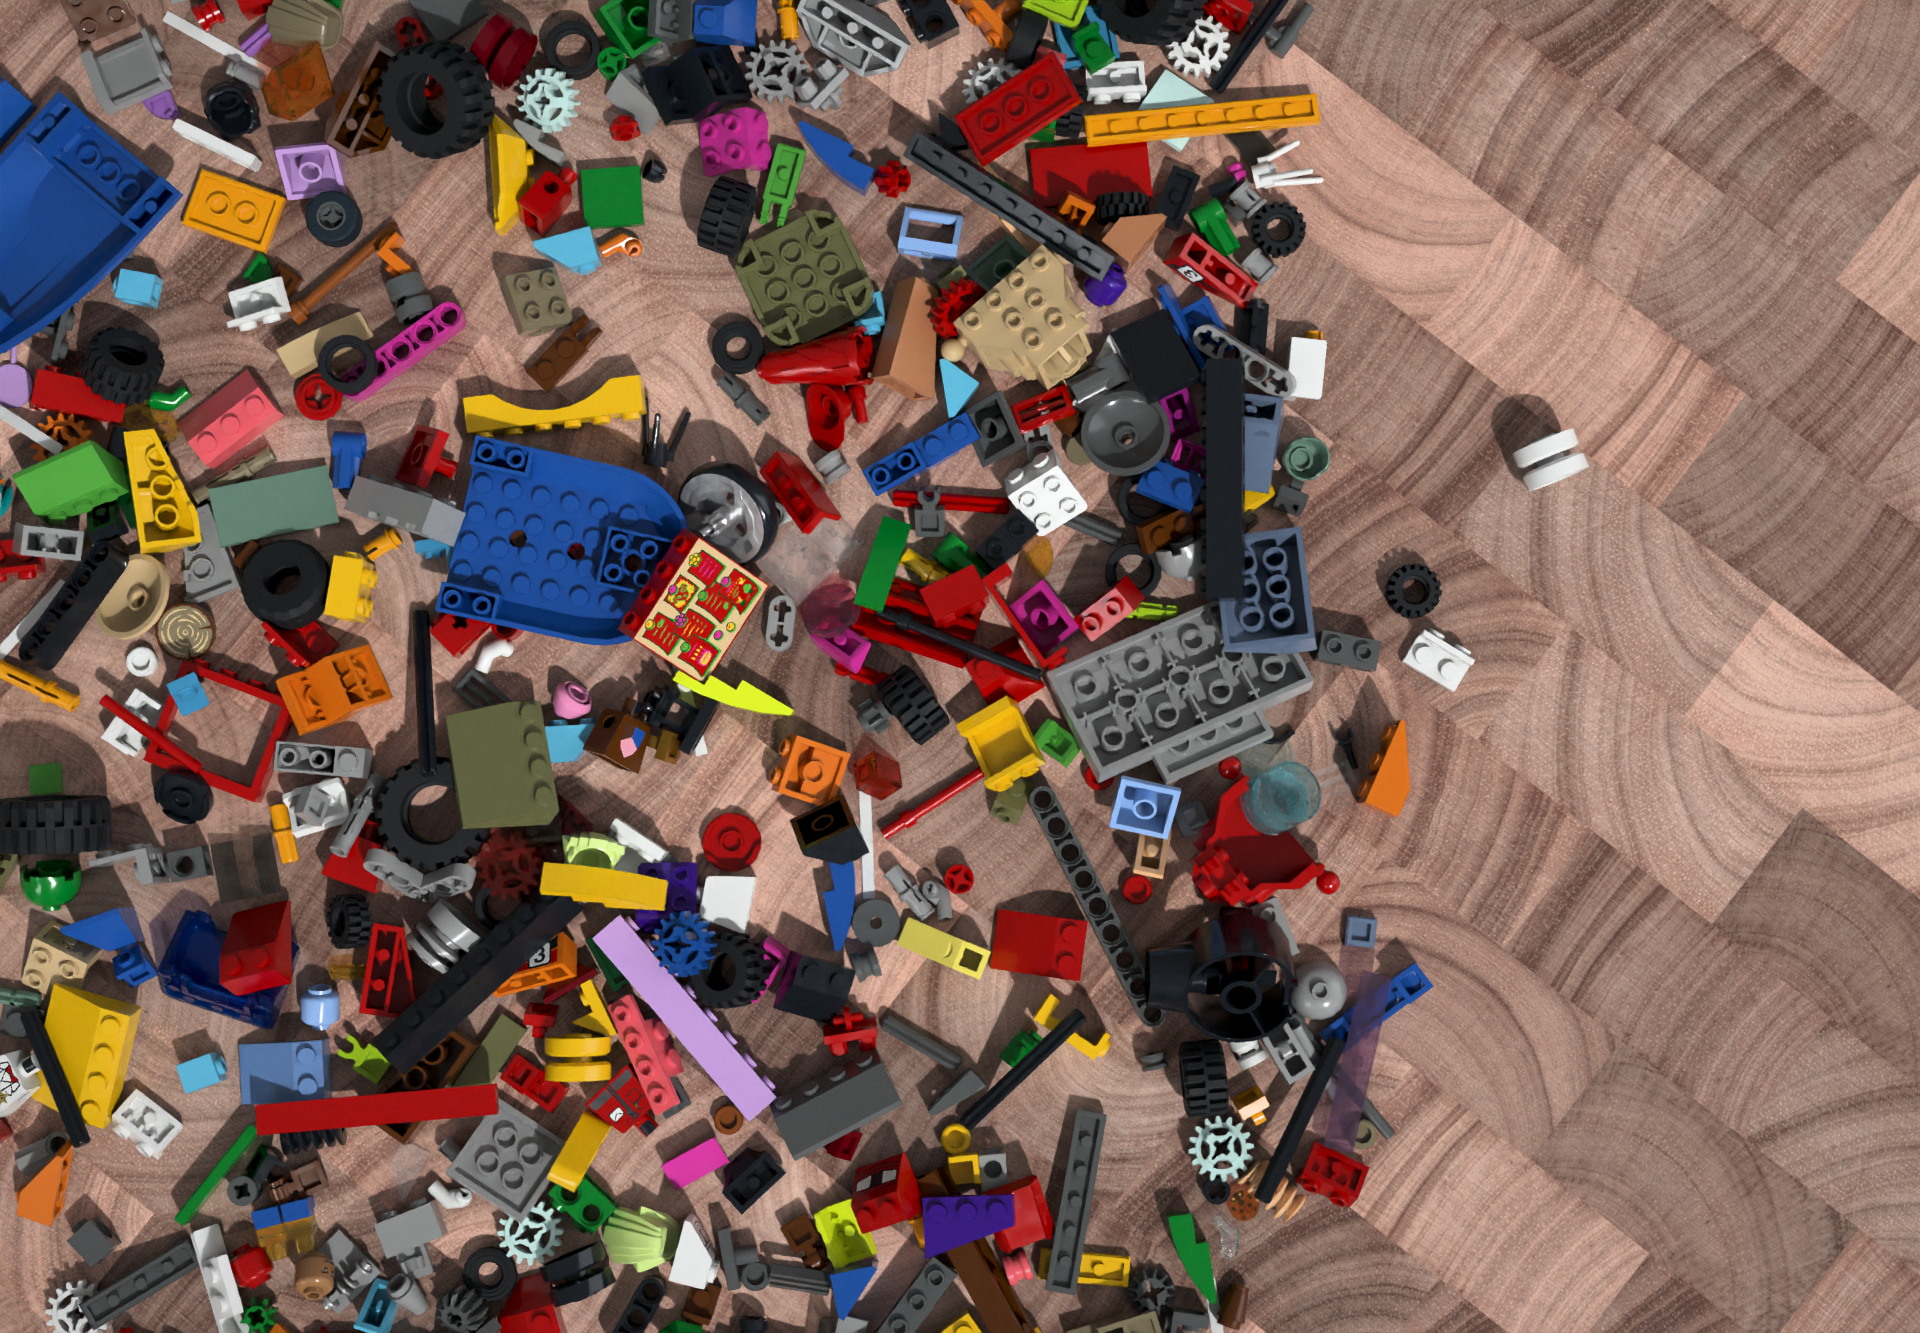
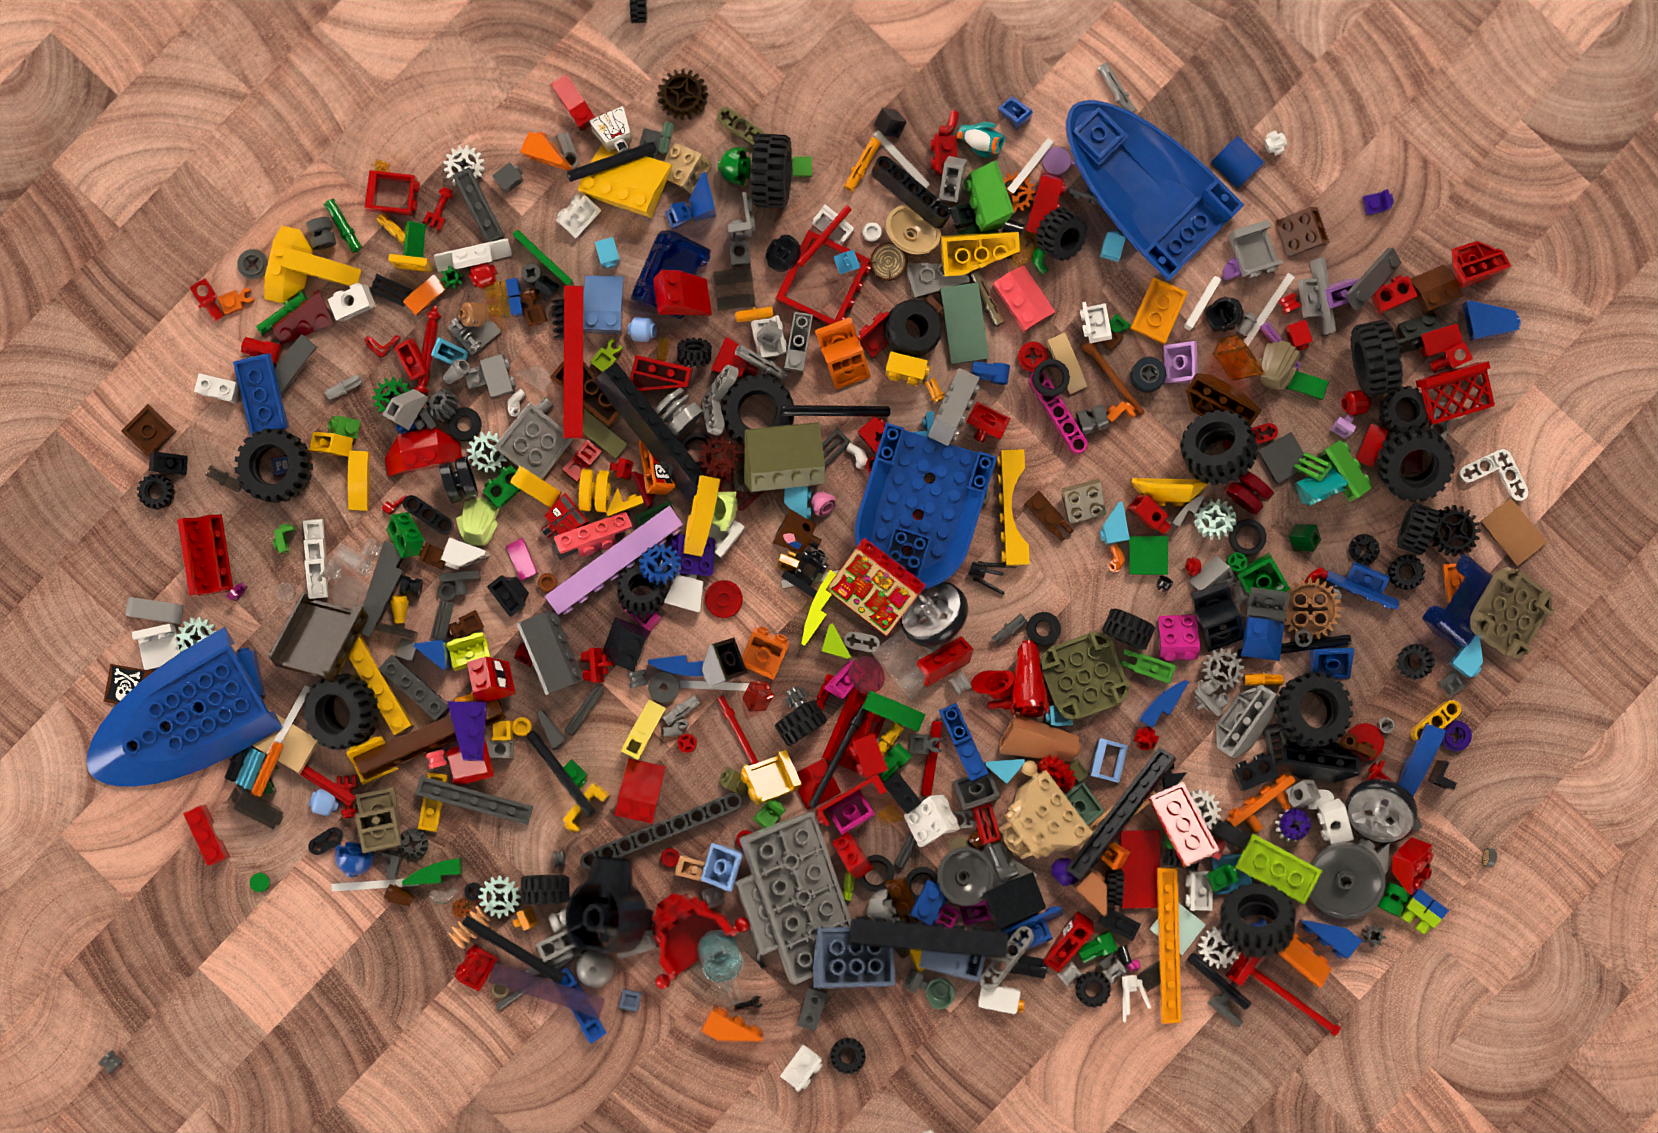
camera: 90 degrees right, 0 degrees up
none -> lime slope [821,623,851,659]

